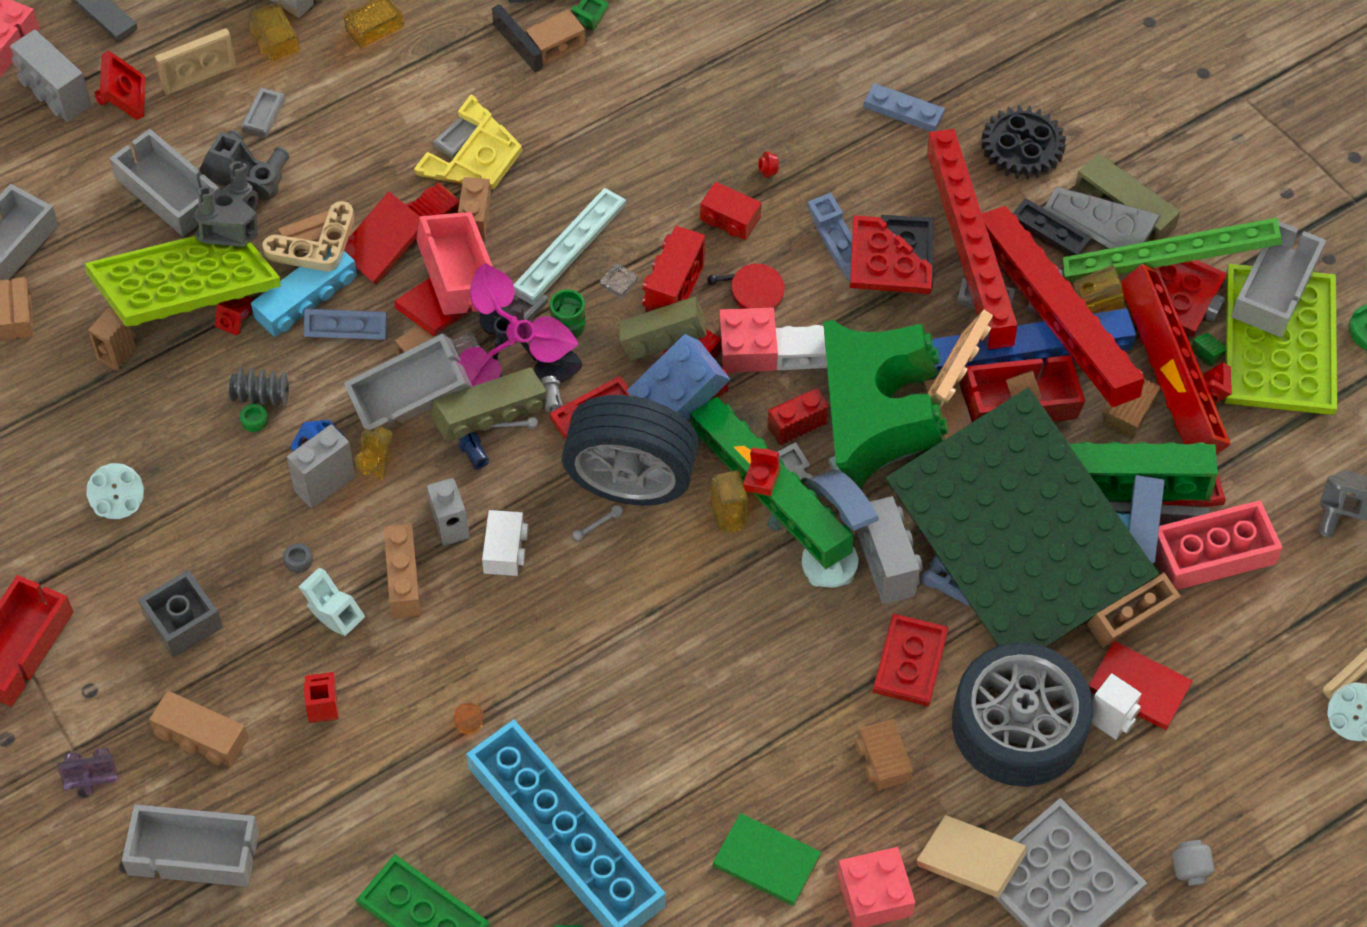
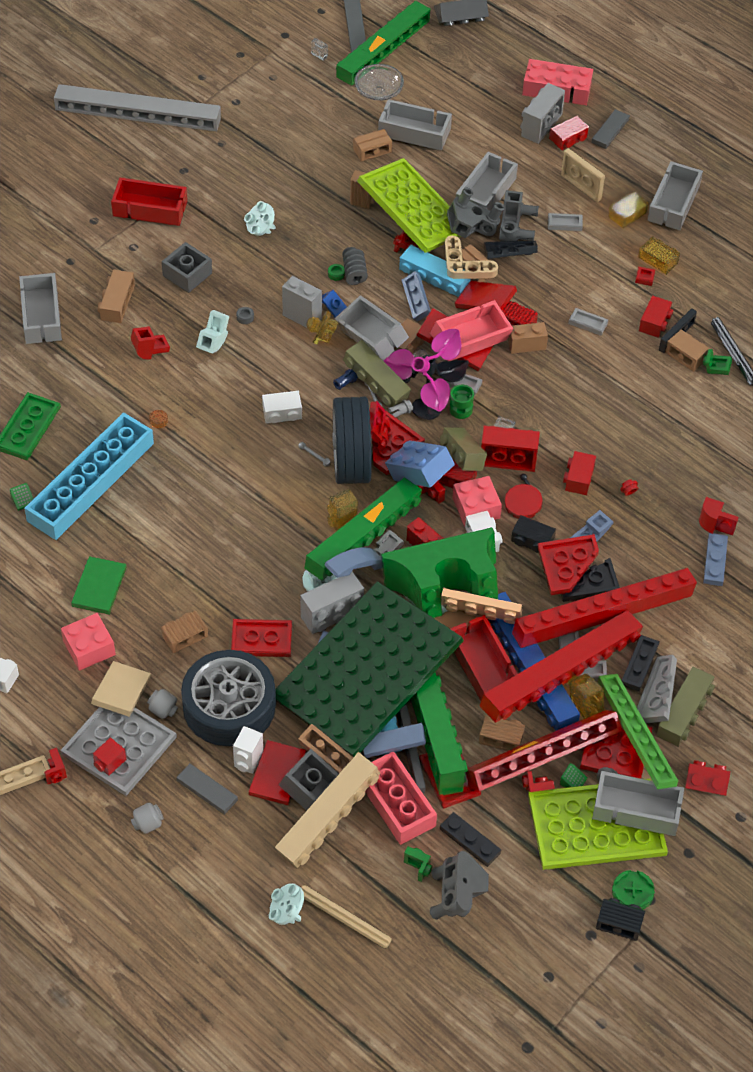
camera: 75 degrees right, 5 degrees down
clear purple hips [58,748,118,795] -> none
red tile [94,51,145,120] -> none
medium nougat brick [383,524,421,619] -> none
light yellow wing [414,95,522,190] -> none
light grey torso [427,478,470,546] -> none
light aqua tile [514,188,626,305] -> none
red bracket [743,448,781,496] -> none
black gear [981,105,1066,180] -> none
medium nougat plate [1006,371,1042,399] -> none
none -> red brick [93,737,127,775]
none -> light grey head [147,689,178,719]
none -> dark grey tile [176,763,238,815]
none -> tan brick [275,752,380,868]
none -> dark grey brick [278,749,339,811]
none -> green bracket [404,846,433,882]
none -> black plate [440,812,501,867]
none -> black wing [484,241,538,259]
none -> black brick [511,515,556,553]
none -> brick [549,115,589,151]
none -> red tile [635,266,655,286]
none -> red brick [639,295,674,338]
none -> red bracket [685,760,731,796]
none -> red brick [699,497,739,536]

